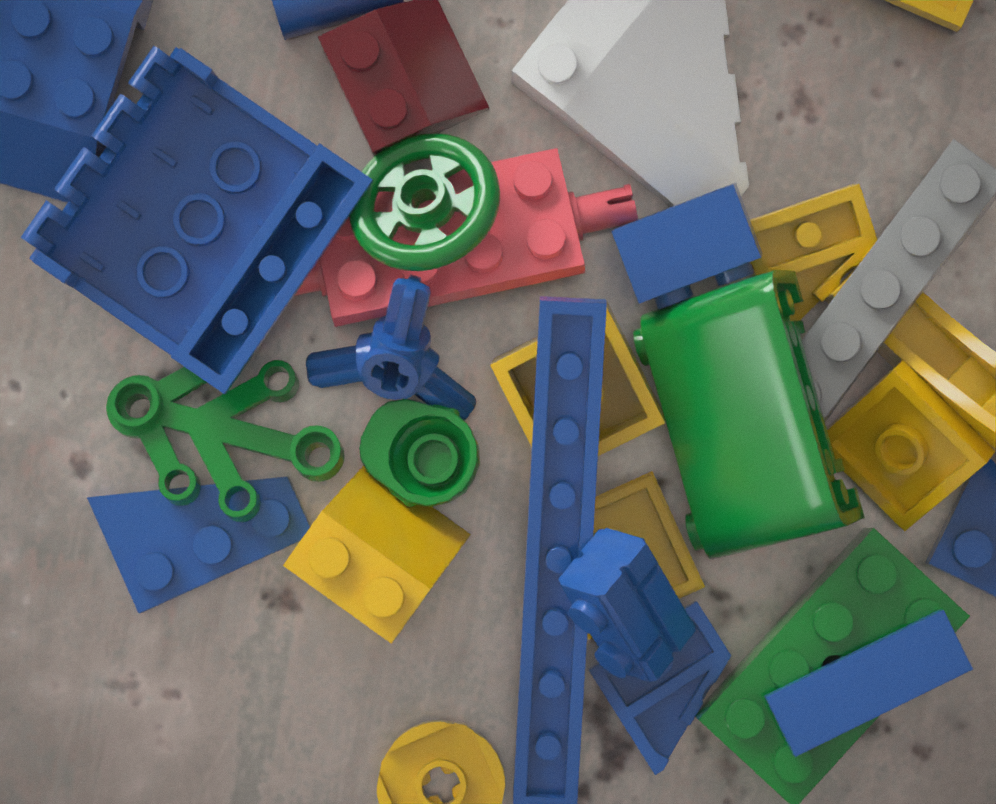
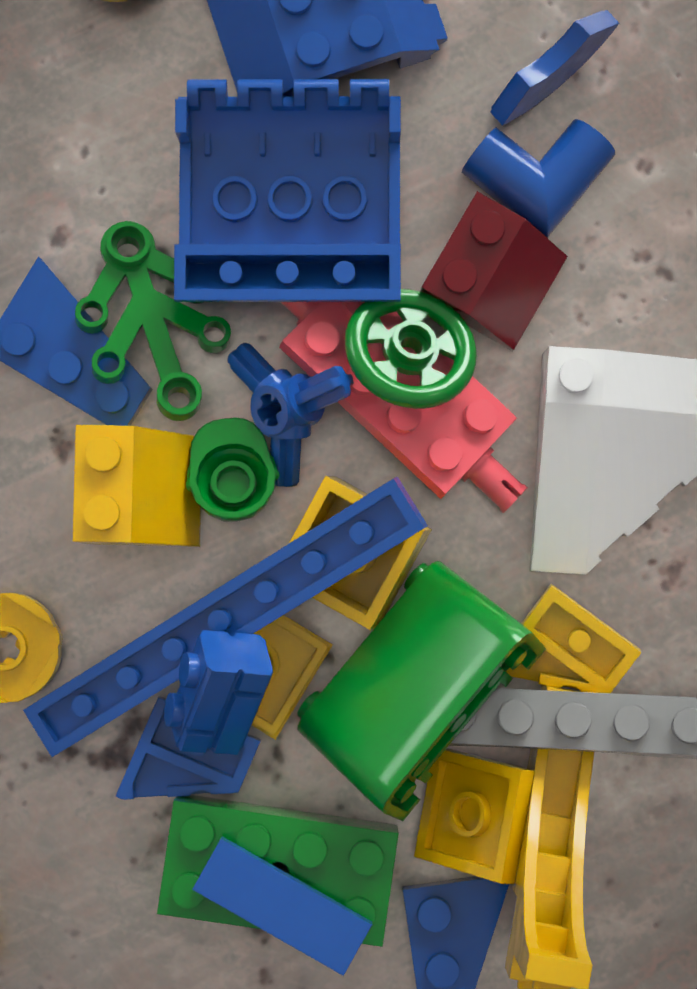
camera: 55 degrees right, 0 degrees up
blue brick [611,182,763,309] -> none

